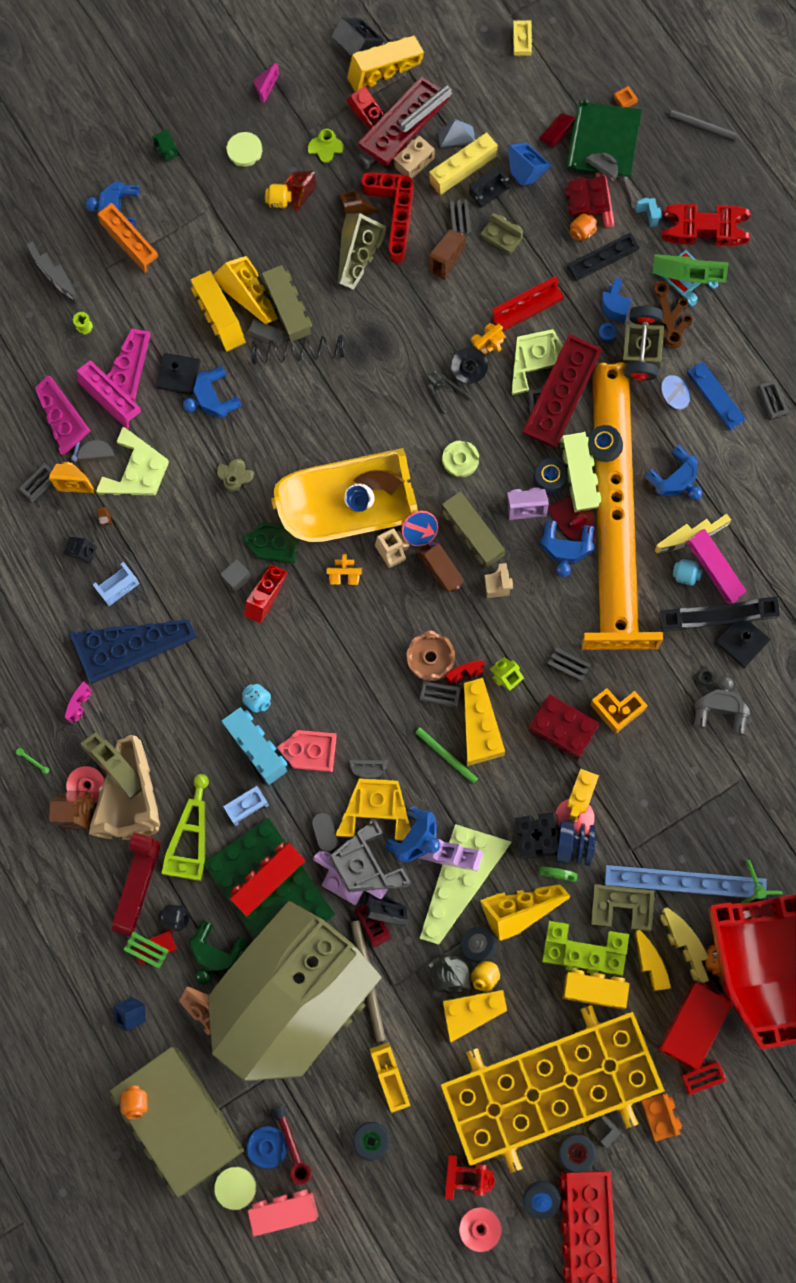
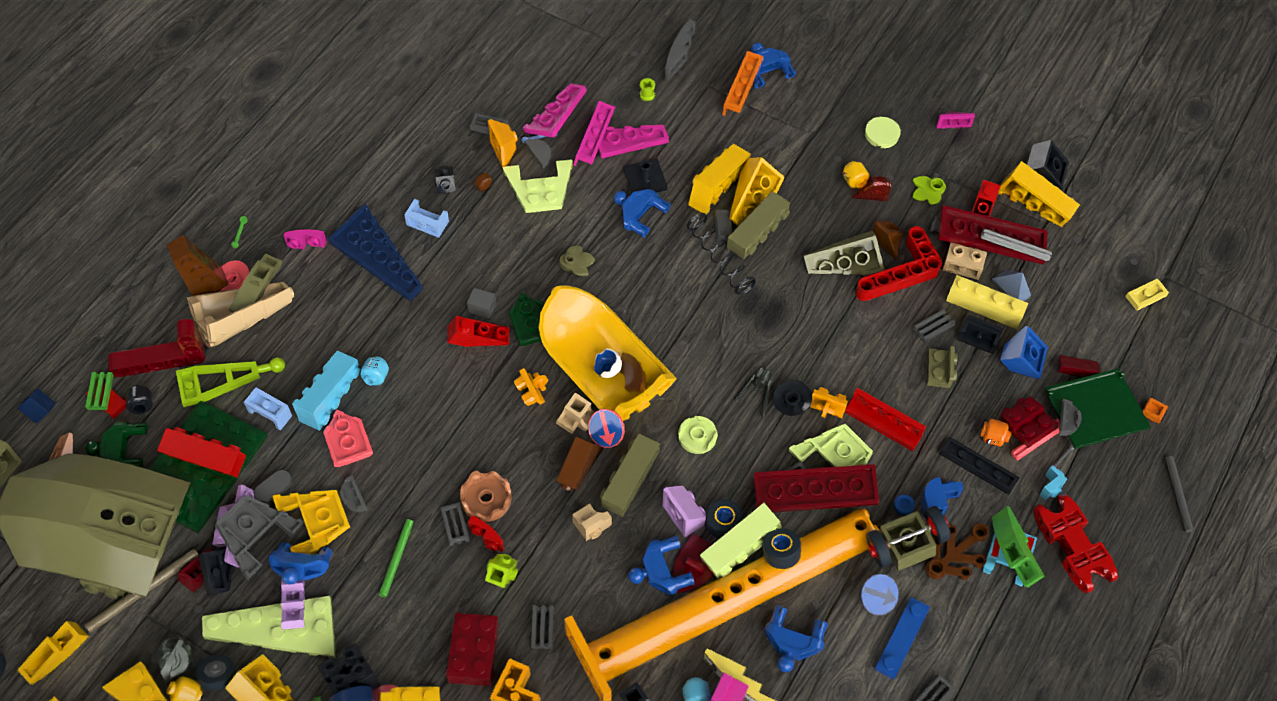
camera: 55 degrees right, 15 degrees down
dark green brick [152,130,179,161] -> none
reddish brown slope [429,229,466,280] -> none
yellow wedge [464,678,505,766] -> none

